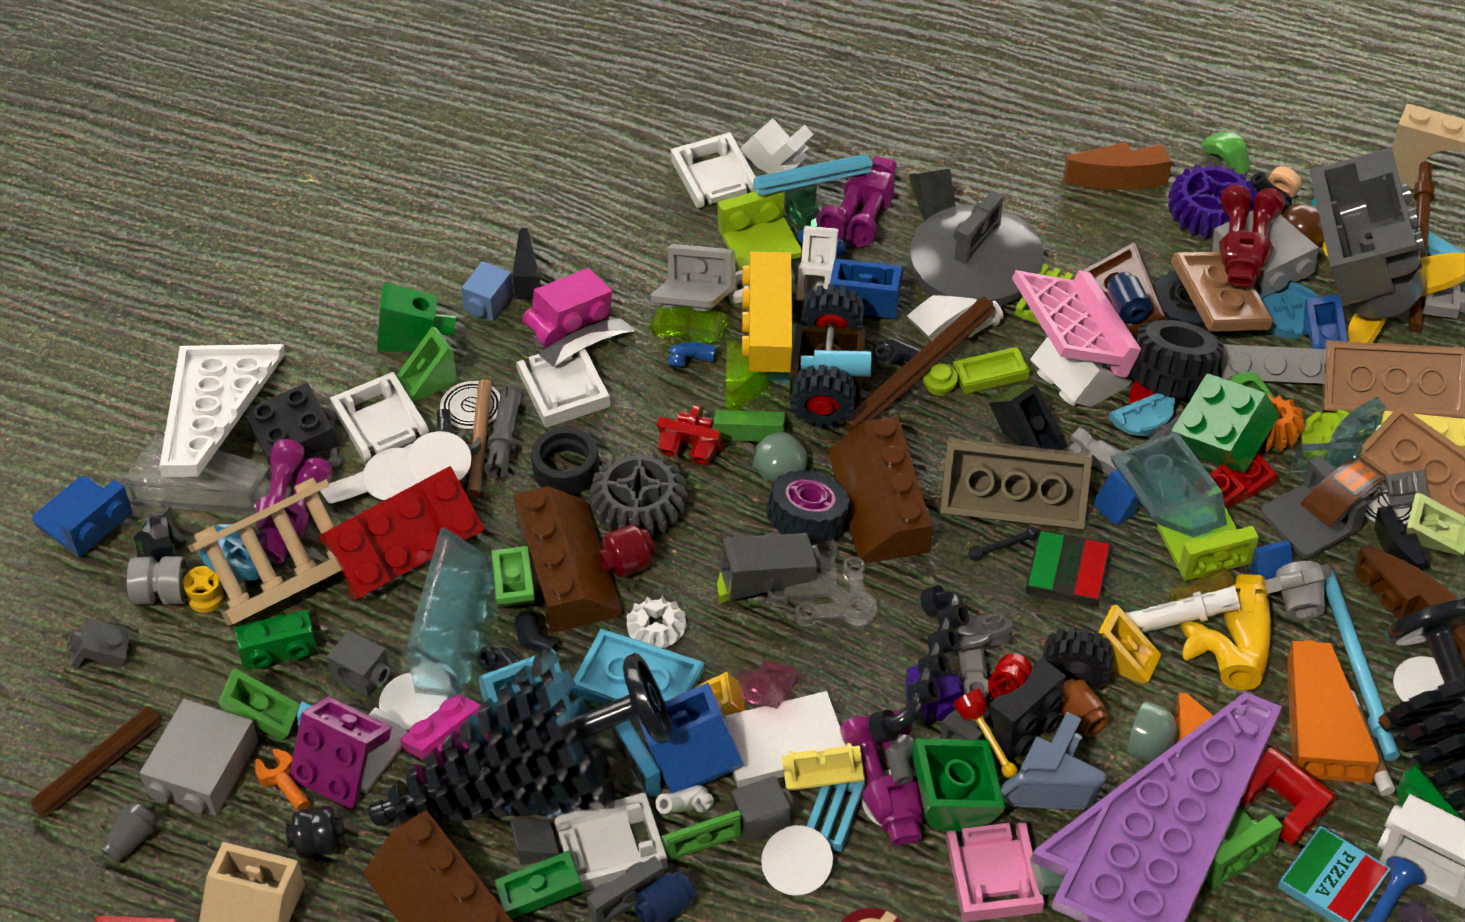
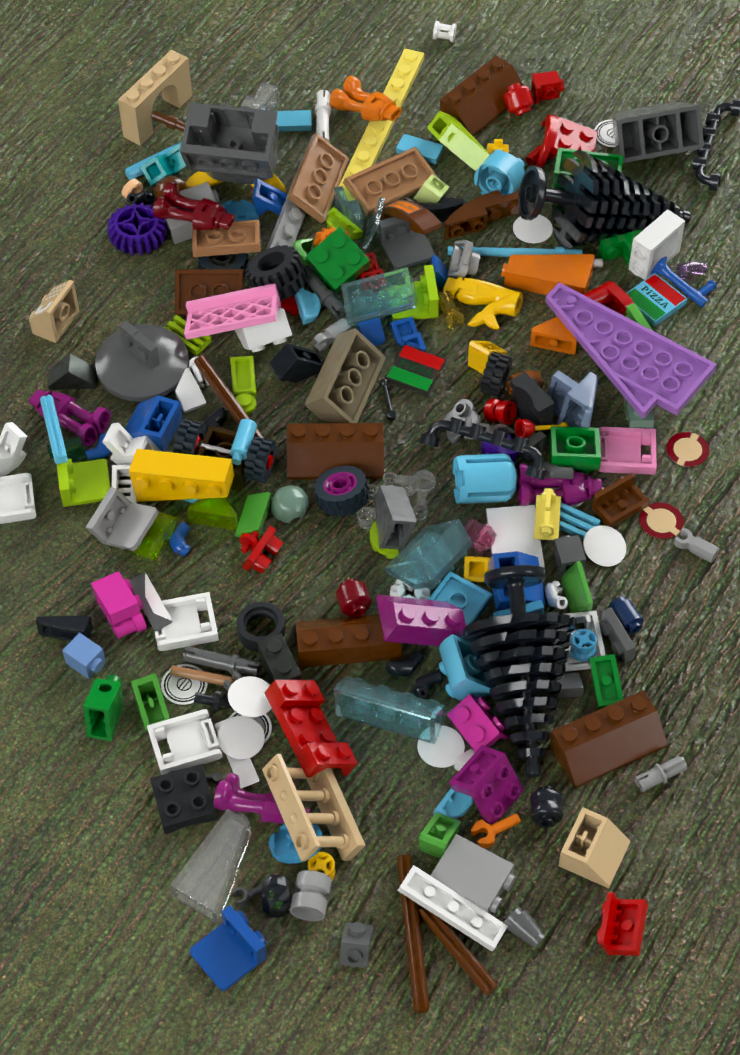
camera: 80 degrees left, 5 degrees up
white wing [160,344,285,479] -> none
green bracket [234,609,318,671] -> none
dark grey brick [326,630,390,697] -> none
bright green slope [491,546,535,608] -> none
dark grey gear [590,450,687,538] -> none
dark orange slope [1063,142,1172,190] -> none
dark blue brick [1108,272,1152,323] -> none
white pin [1125,586,1241,633] -> none
sand green hair [1127,702,1178,763] -> none
bright green hair [1201,131,1250,174] -> none
dark grey piece [1385,470,1430,509] -> none
none -> tan slope [29,280,79,343]
none -> pearl dark grey brick [257,633,302,684]
none -> magenta slope [376,595,466,646]
none -> clear light blue slope [385,519,473,590]
none -> blue slope [390,317,426,352]
none -> reddish brown axle [397,854,429,1014]
none -> white plate [397,865,508,951]
none -> medium azure cylinder [453,453,517,504]
none -> dark azure wheel [570,629,597,662]
none -> reddish brown bracket [592,473,650,528]

